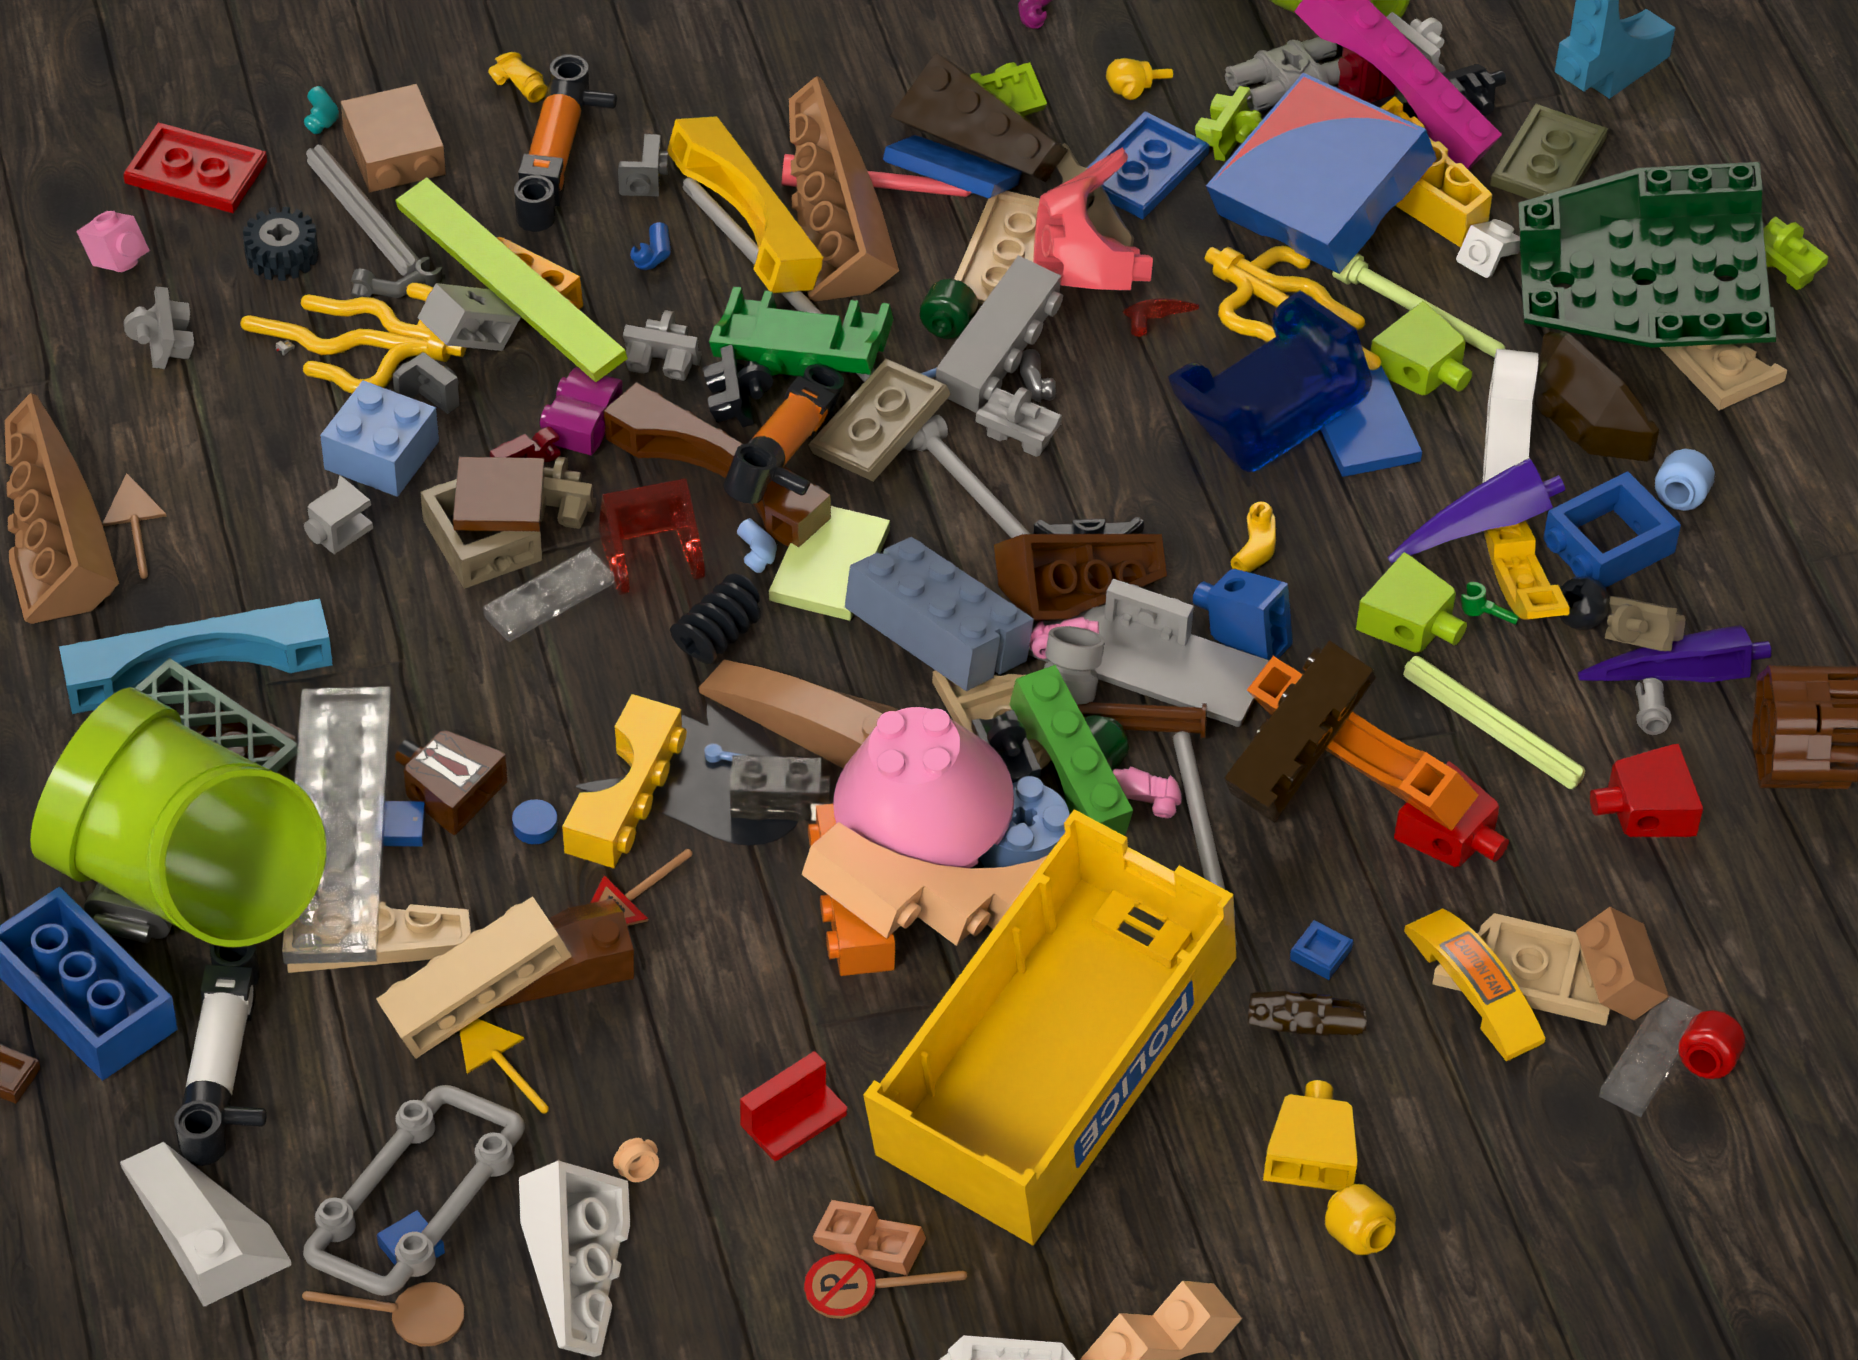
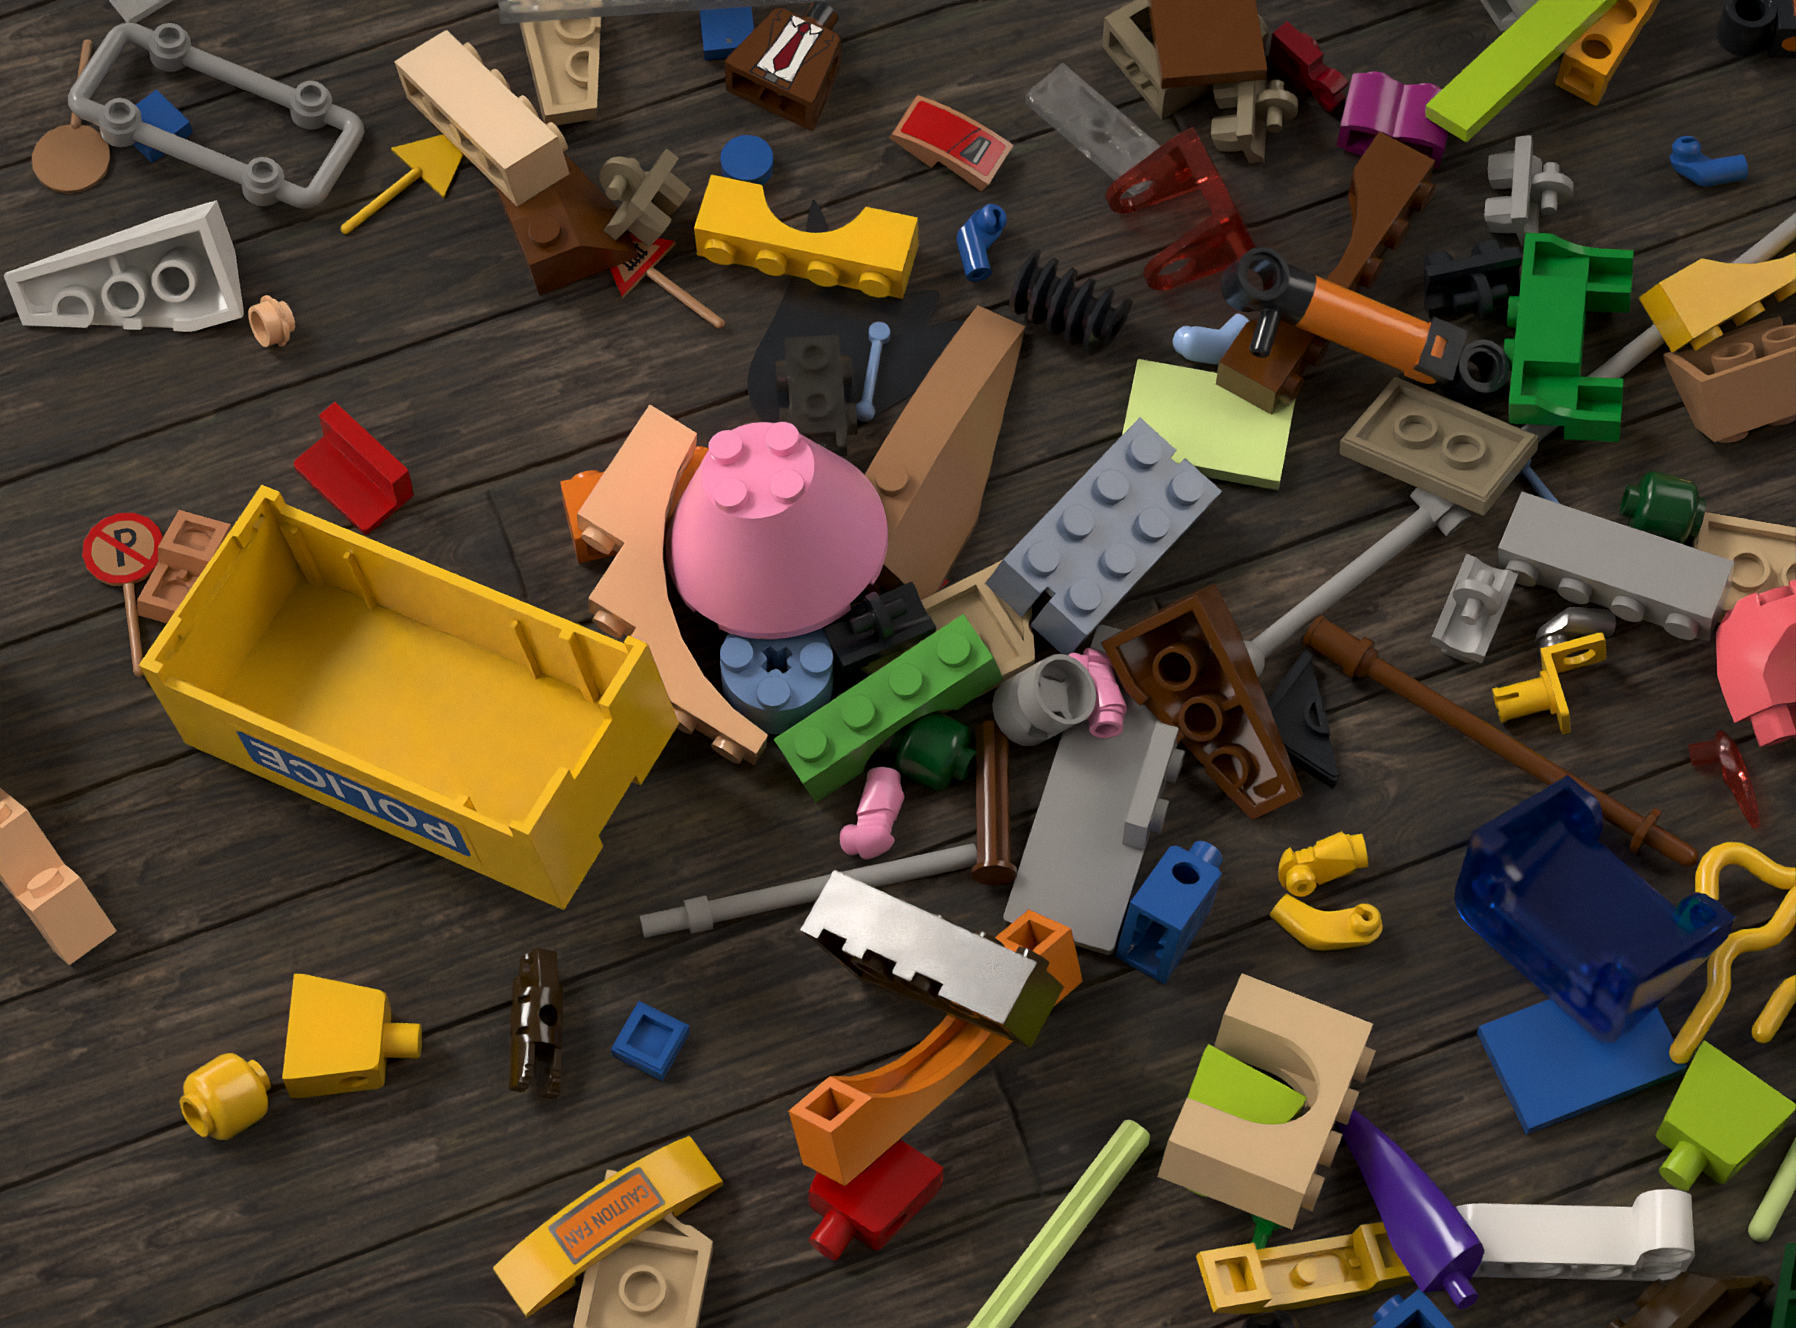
camera: 85 degrees right, 15 degrees up
none -> dark tan hips [599,148,691,247]
none -> slope [889,95,1013,192]
none -> blue arm [956,204,1007,282]
none -> tan arch [1158,973,1376,1230]
none -> yellow arm [1278,831,1369,897]
none -> reddish brown bar [1302,614,1699,867]
none -> yellow bracket [1492,632,1607,735]

